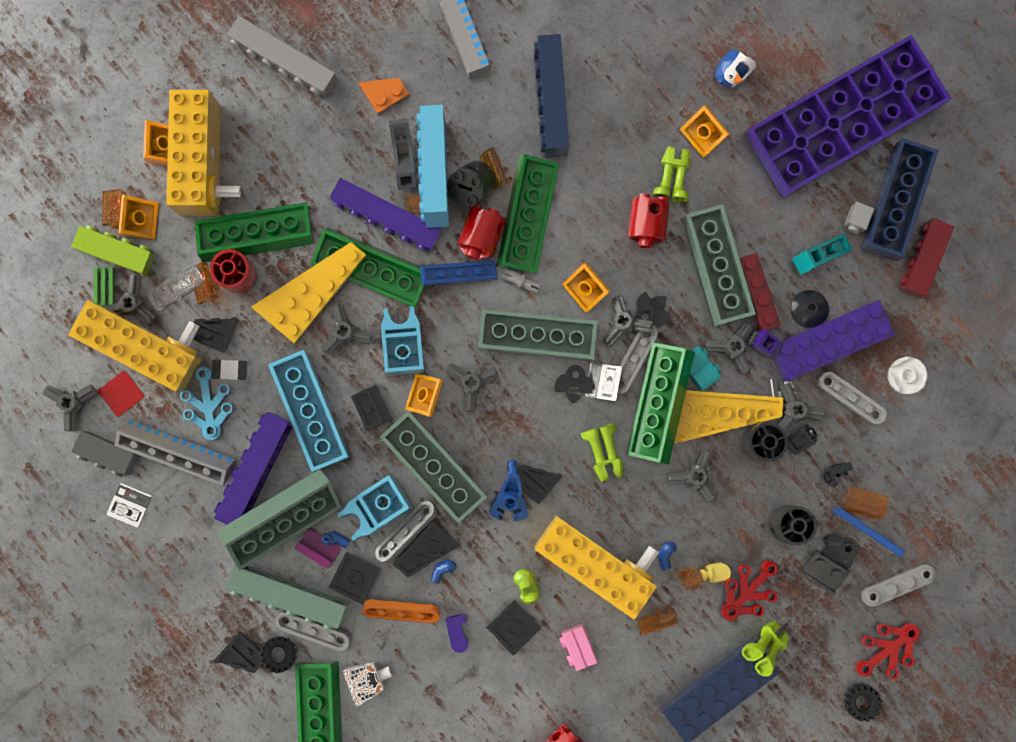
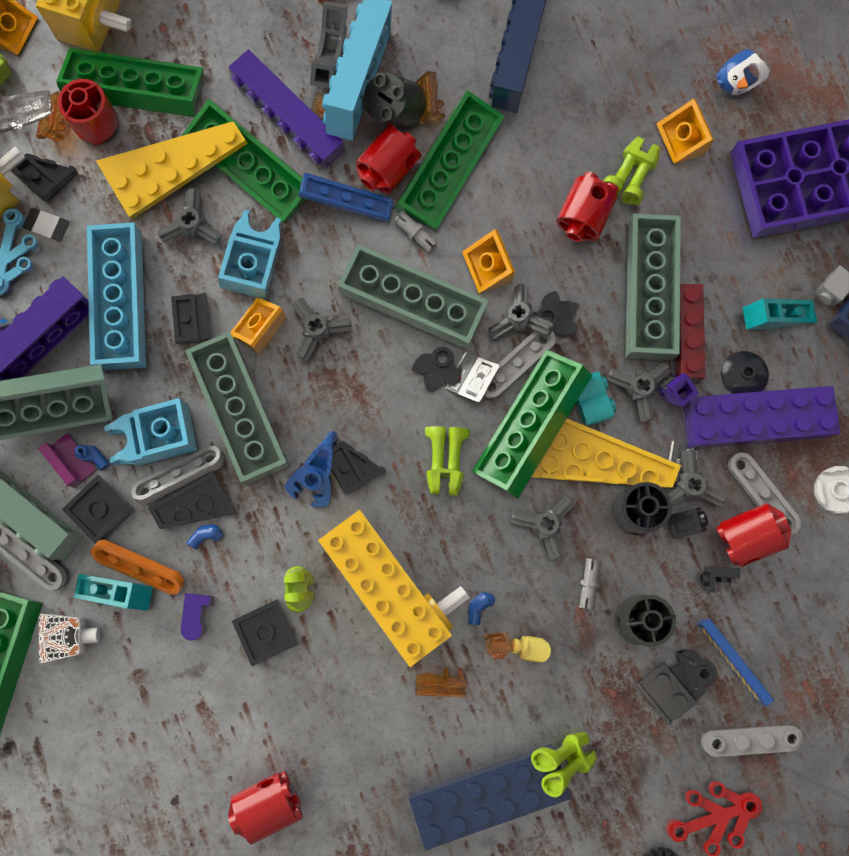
camera: 15 degrees right, 5 degrees down
bright pink brick [559,623,598,671] -> none
red plant [721,560,778,621] -> none
clear orange hinge [842,487,889,520] -> none
none -> teal slope [73,574,153,611]
none -> light grey pin [578,558,602,610]
none -> red cylinder [716,503,792,568]

